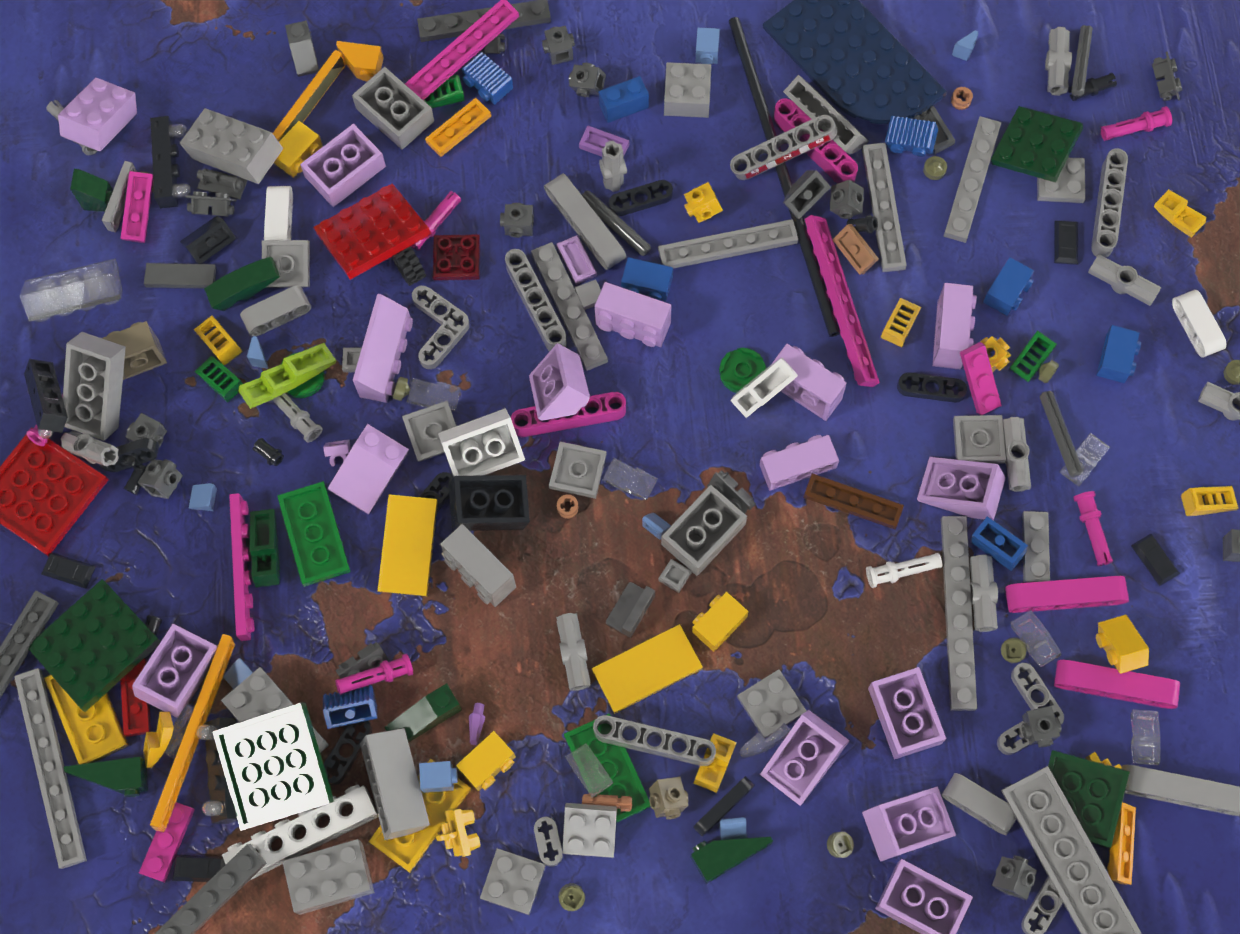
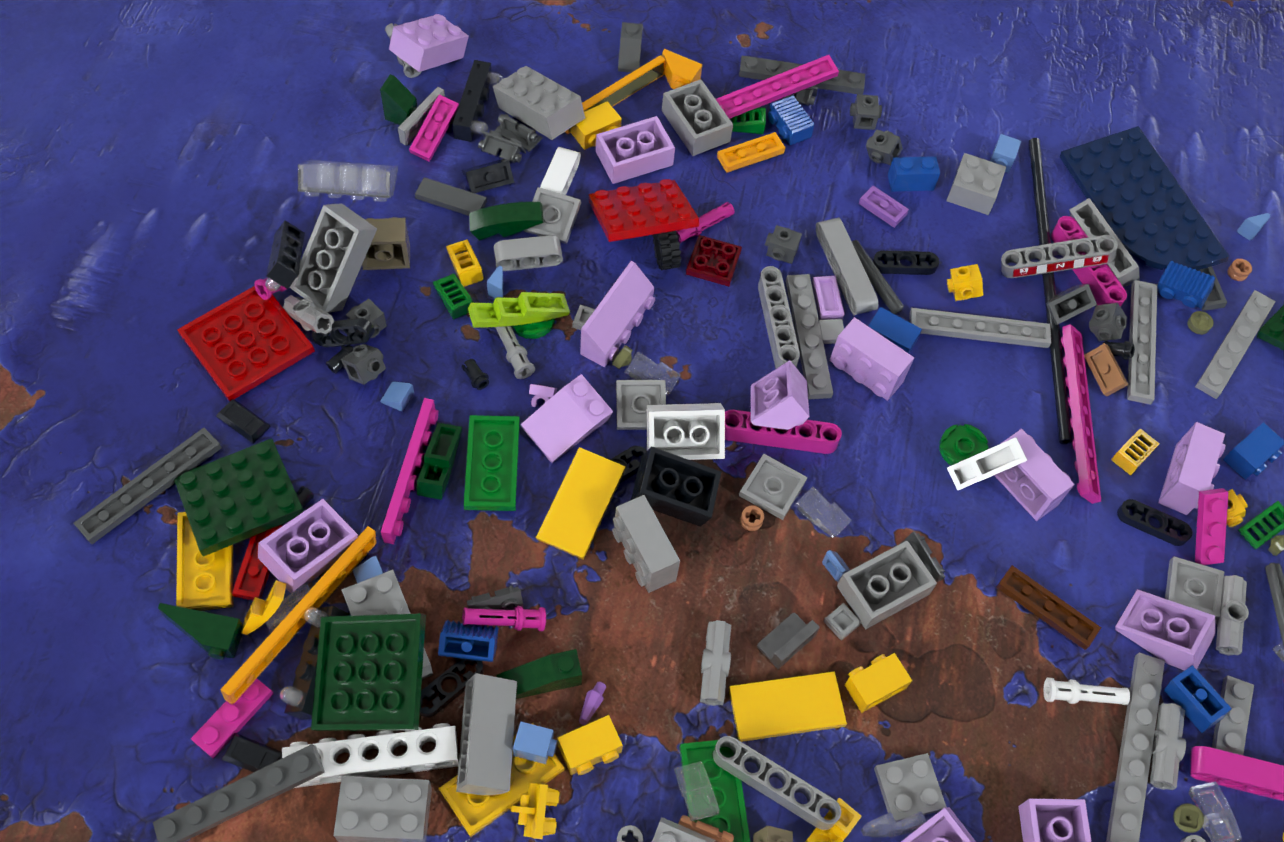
camera: 10 degrees right, 10 degrees down
light grey plate [14,668,87,869] -> none
light grey beam [412,286,470,369] -> none
light grey piece [599,141,627,192] -> none
lavender brick [760,435,839,491] -> none

